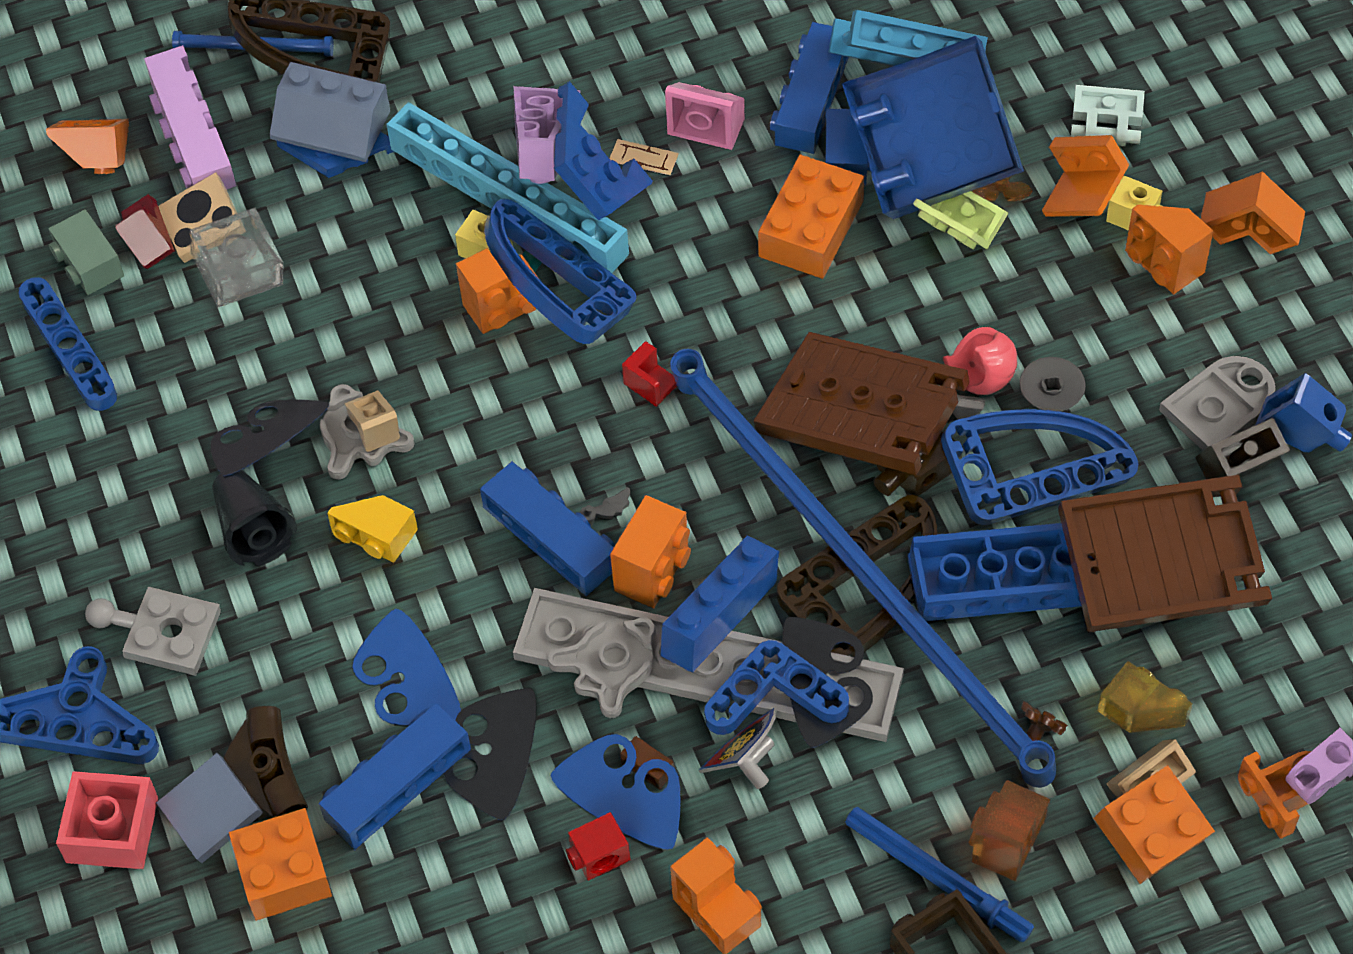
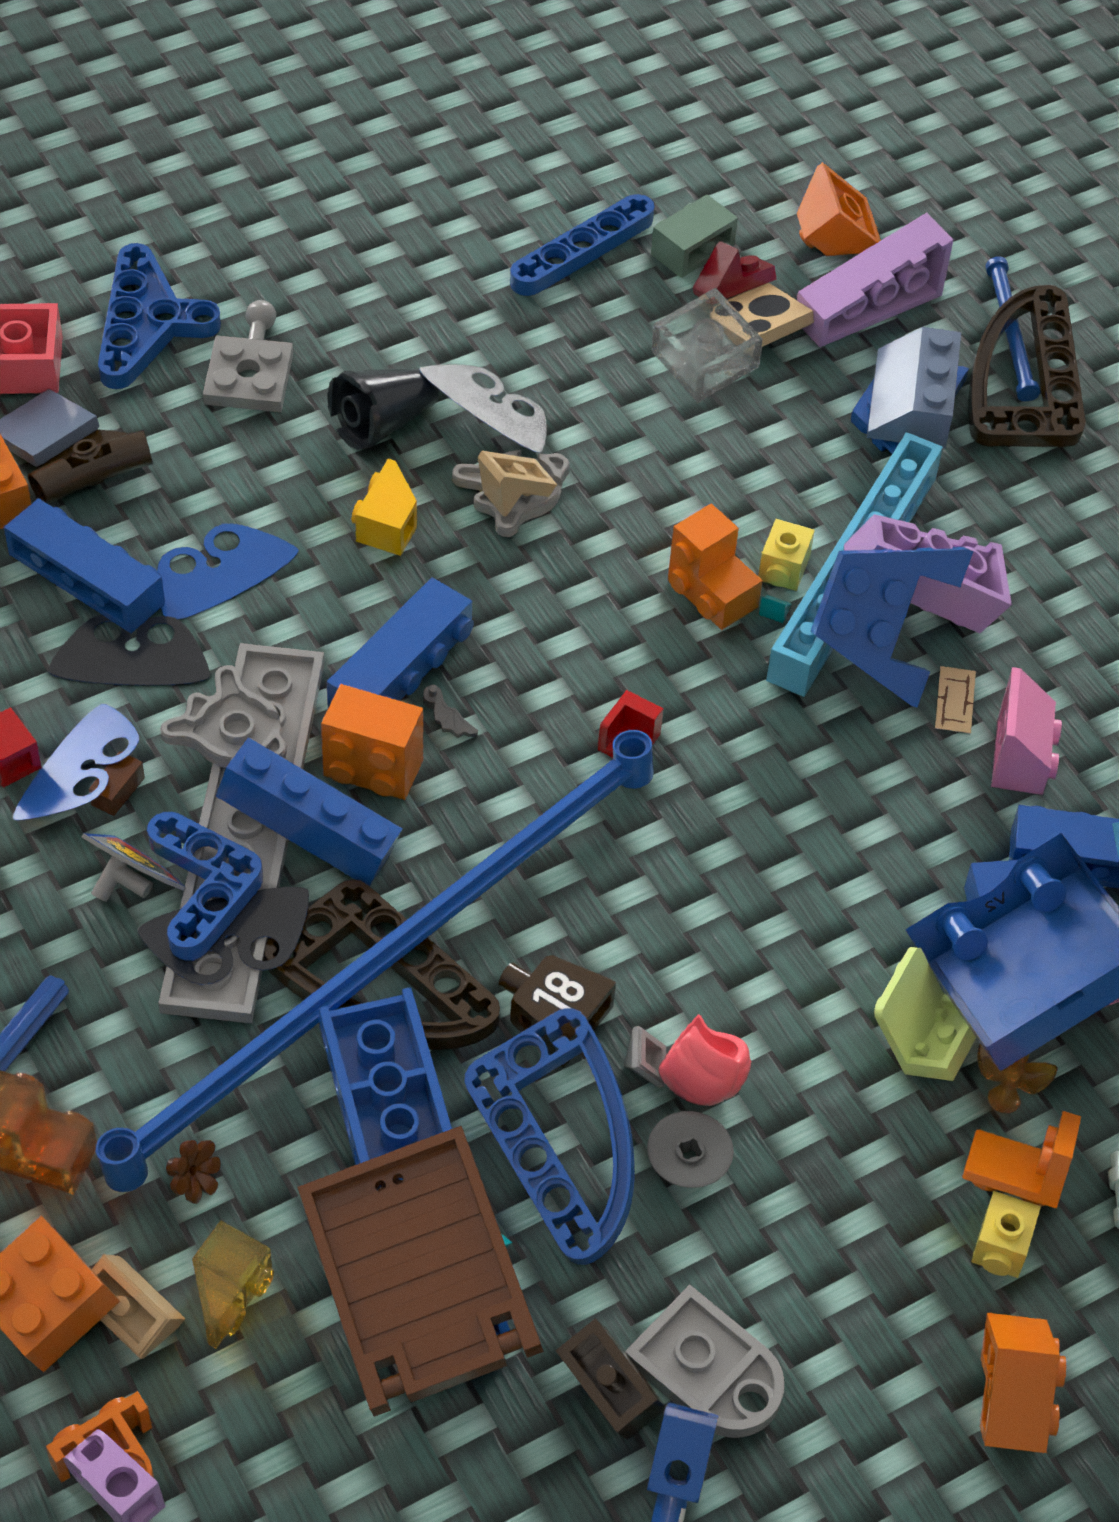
camera: 75 degrees right, 5 degrees down
blue beam [484,199,636,344] -> none
reddish brown door [754,332,970,475] -> none
orange brick [758,154,864,279] -> none
orange slope [1125,205,1213,295] -> none

